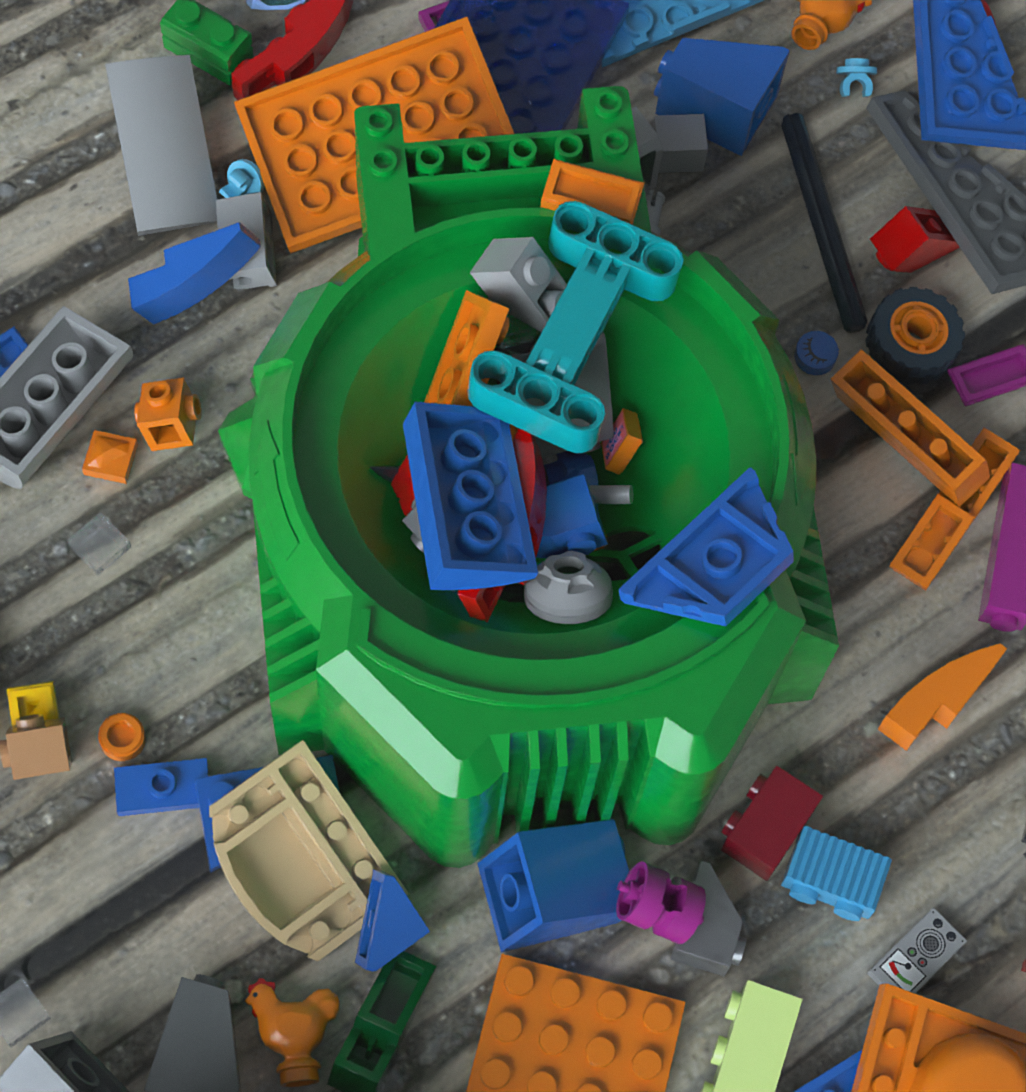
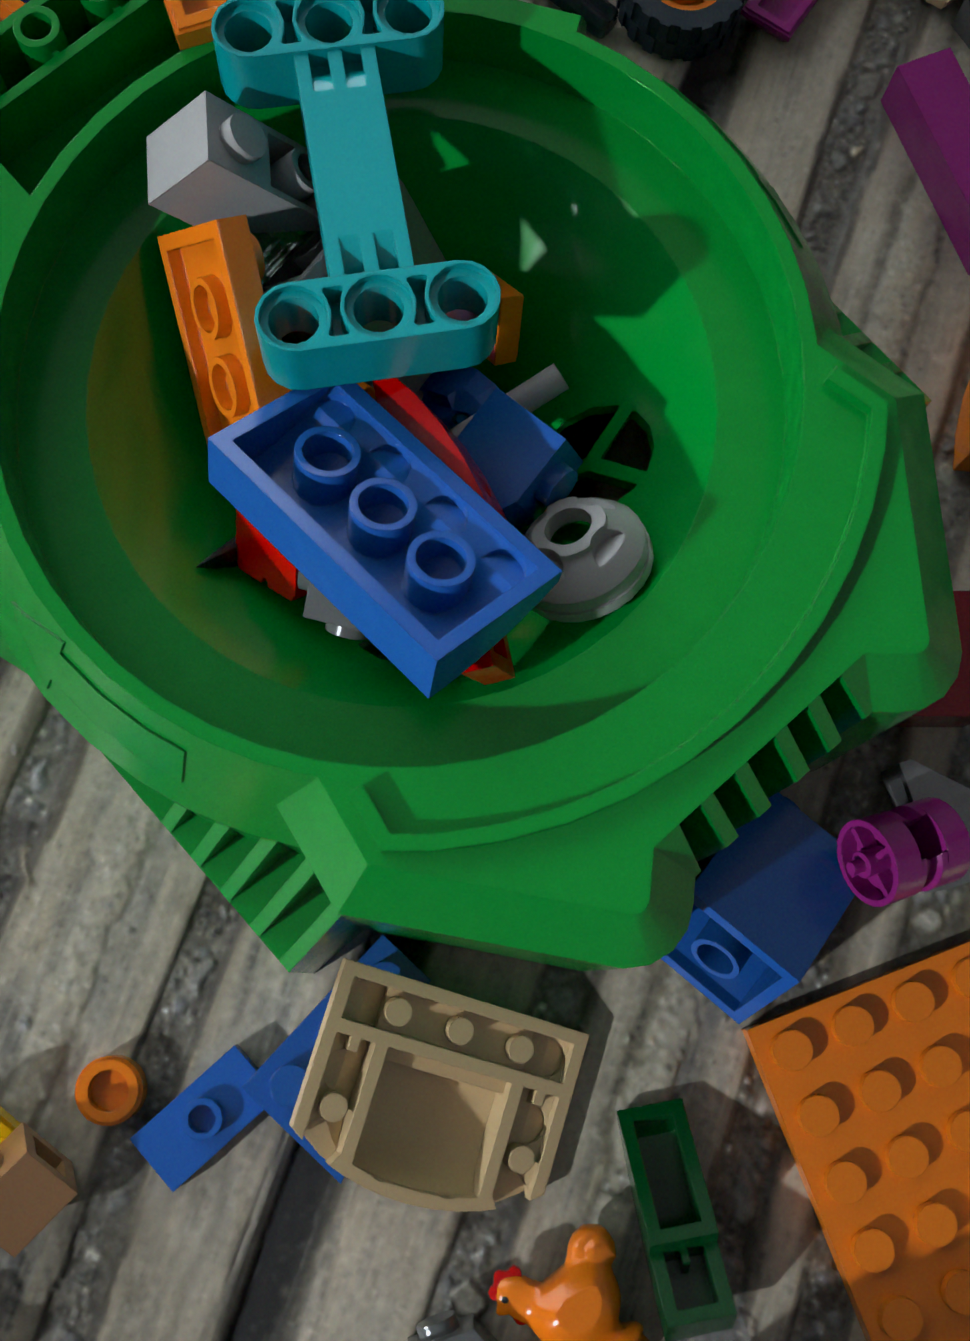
camera: 35 degrees left, 10 degrees up
blue slope [355,869,430,972] -> none
blue wing [619,467,794,627] -> none
orange brick [830,349,990,507] -> none
orange slope [889,427,1021,591] -> none

